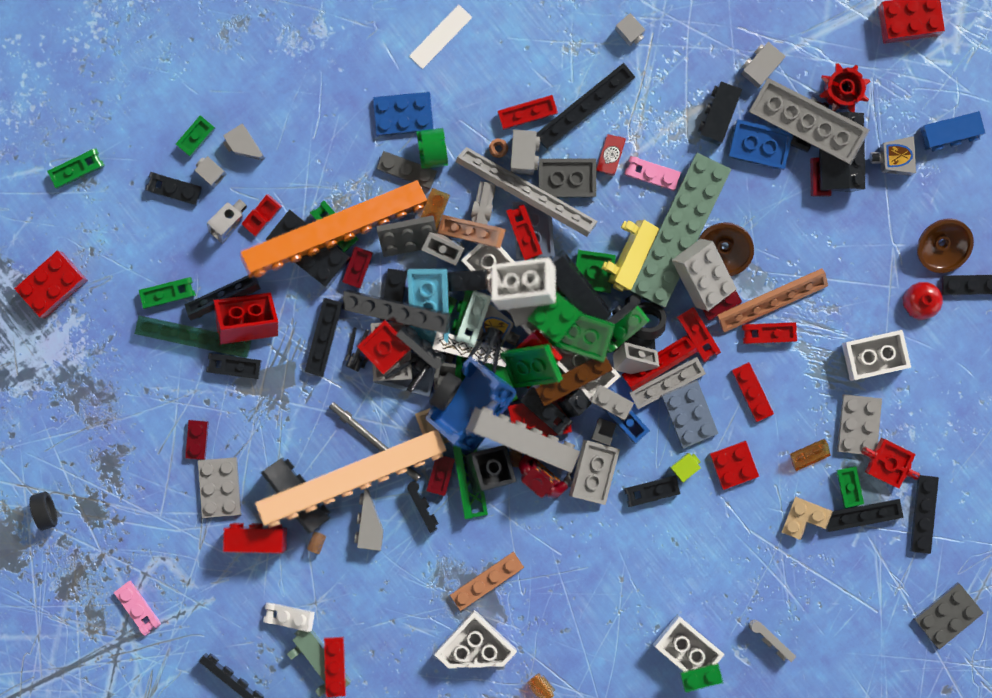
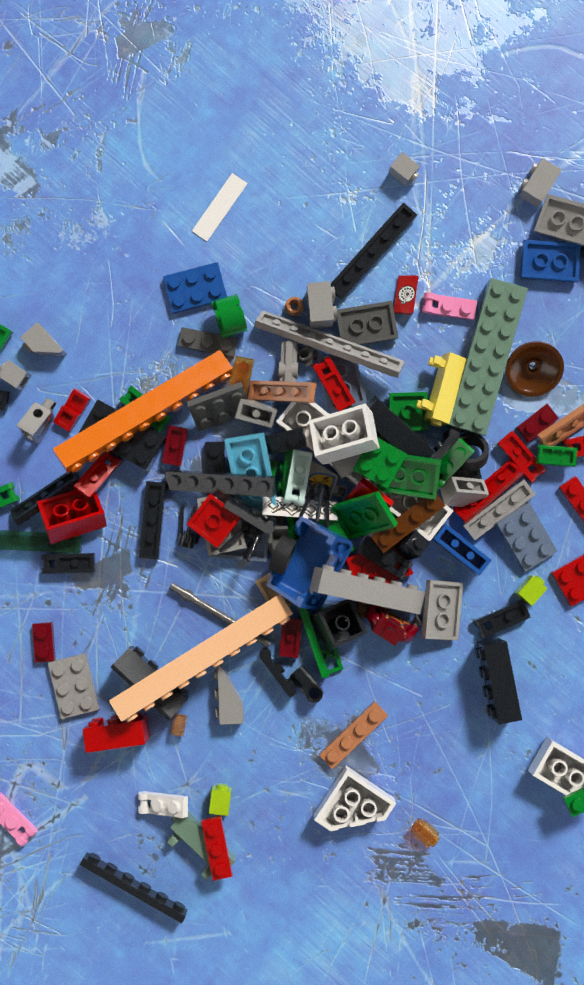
camera: 10 degrees left, 0 degrees up
red plate [498,95,558,130] -> none
light grey plate [590,385,634,420] -> none
dark grey panel [591,417,616,446] -> none
light grey brick [672,239,736,311] -> none
black brick [698,81,742,145] -> none
none -> red plate [74,451,123,500]
none -> lime brick [209,783,232,816]
none -> black piece [290,665,324,703]
none -> dark grey plate [299,346,319,366]
none -> black brick [475,638,522,725]
none -> green plate [536,445,577,467]

